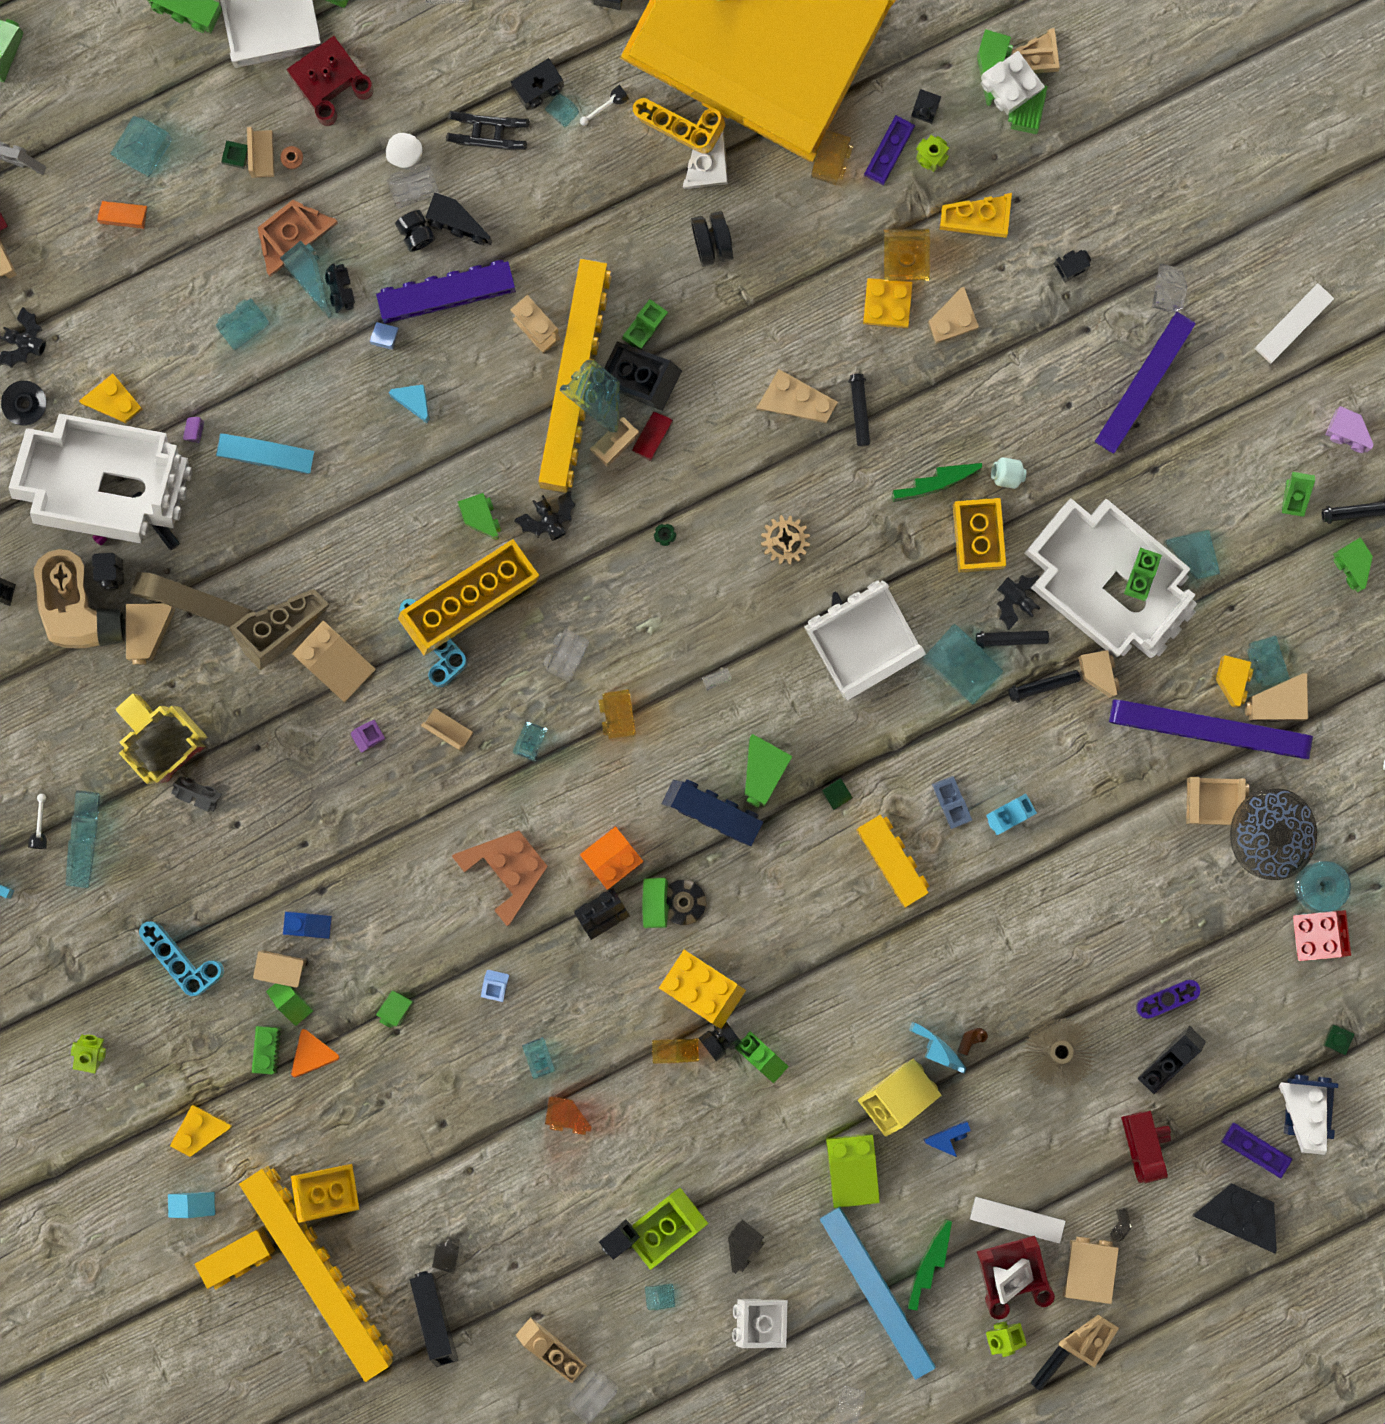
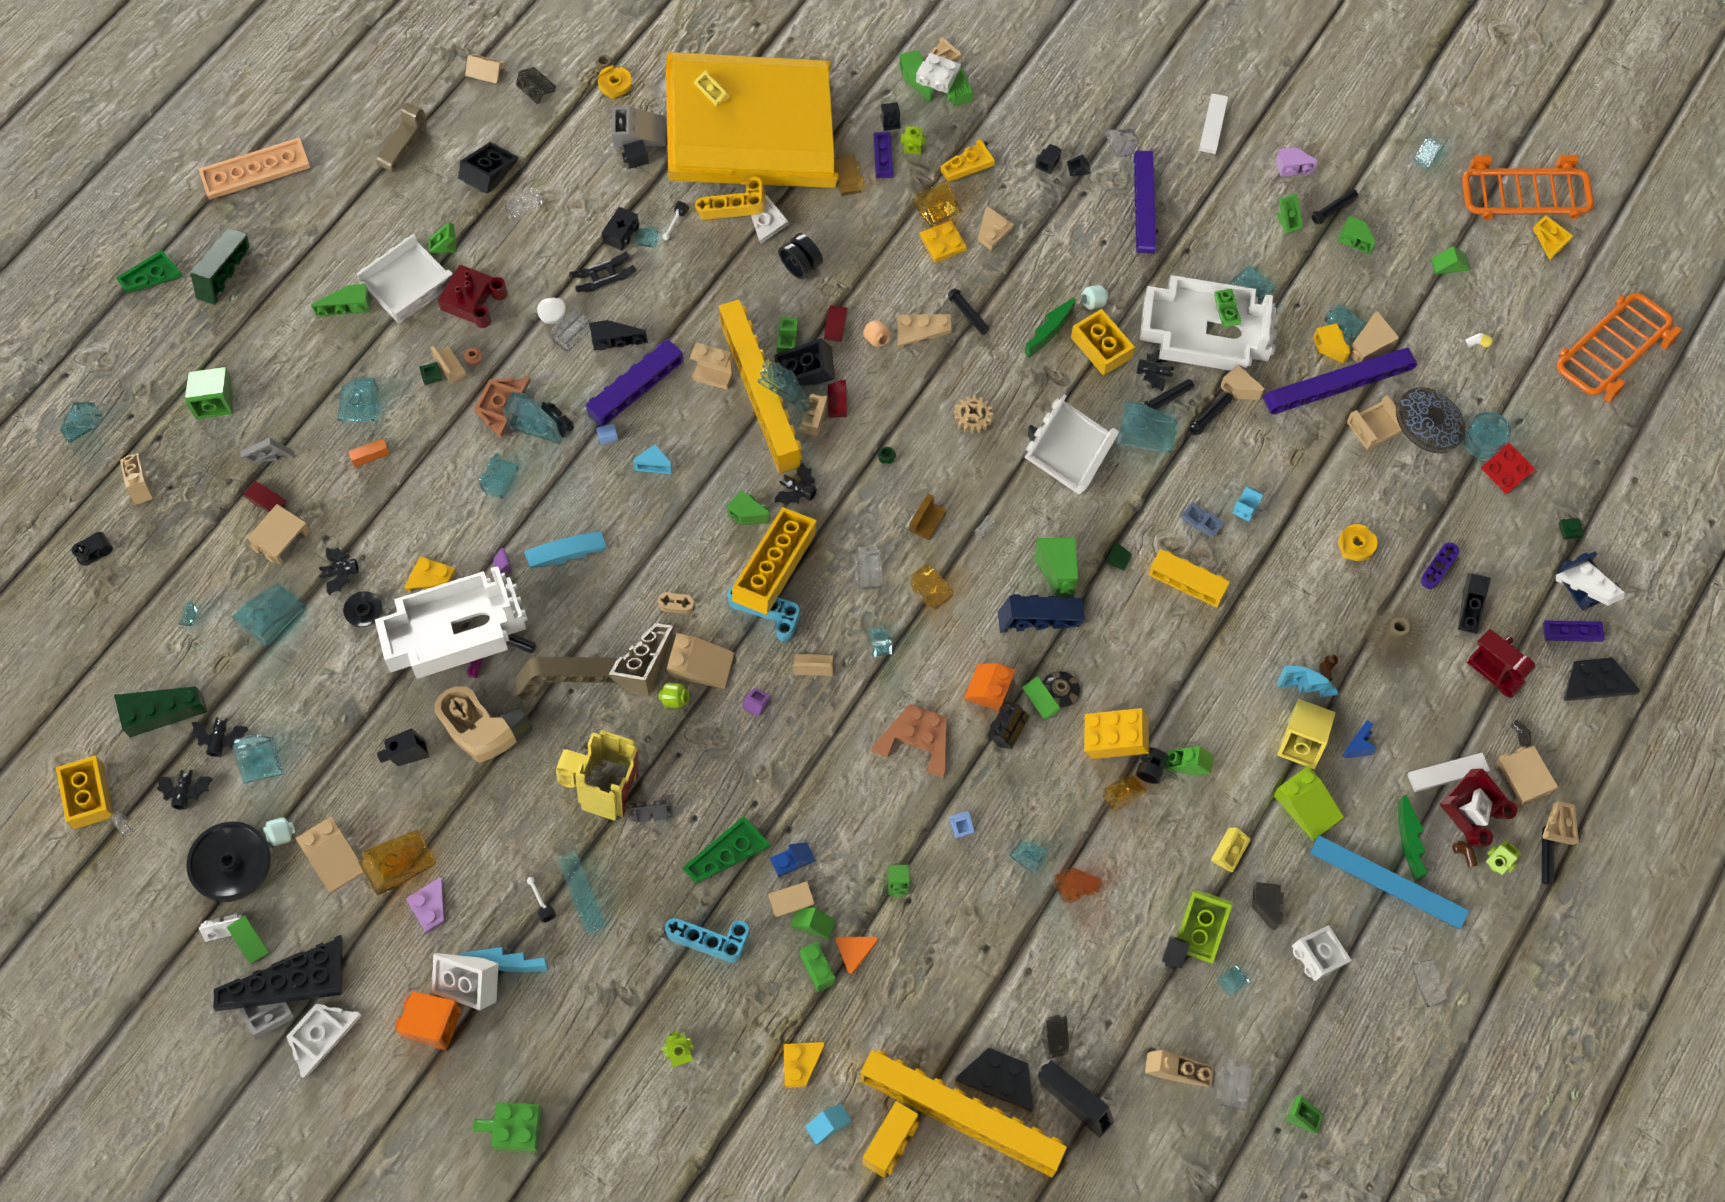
camera: 30 degrees left, 20 degrees down
black brick [92,552,124,590] -> none
tan slope [126,603,175,665] -> none
yellow tile [291,1164,360,1223] -> none
black wheel [395,210,435,252] -> none
none -> tan beam [658,592,694,614]
none -> lime head [659,683,689,709]
none -> green wing [682,816,770,884]
none -> dark red slope [824,305,848,342]
none -> light nougat head [863,320,890,347]
none -> pearl gold panel [909,493,946,540]
none -> black wing [955,1048,1033,1112]
none -> black slope [1067,154,1090,176]
none -> light yellow slope [1211,827,1251,872]
none -> yellow plate [1338,524,1377,561]
none -> reddish brown arm [1452,841,1478,867]

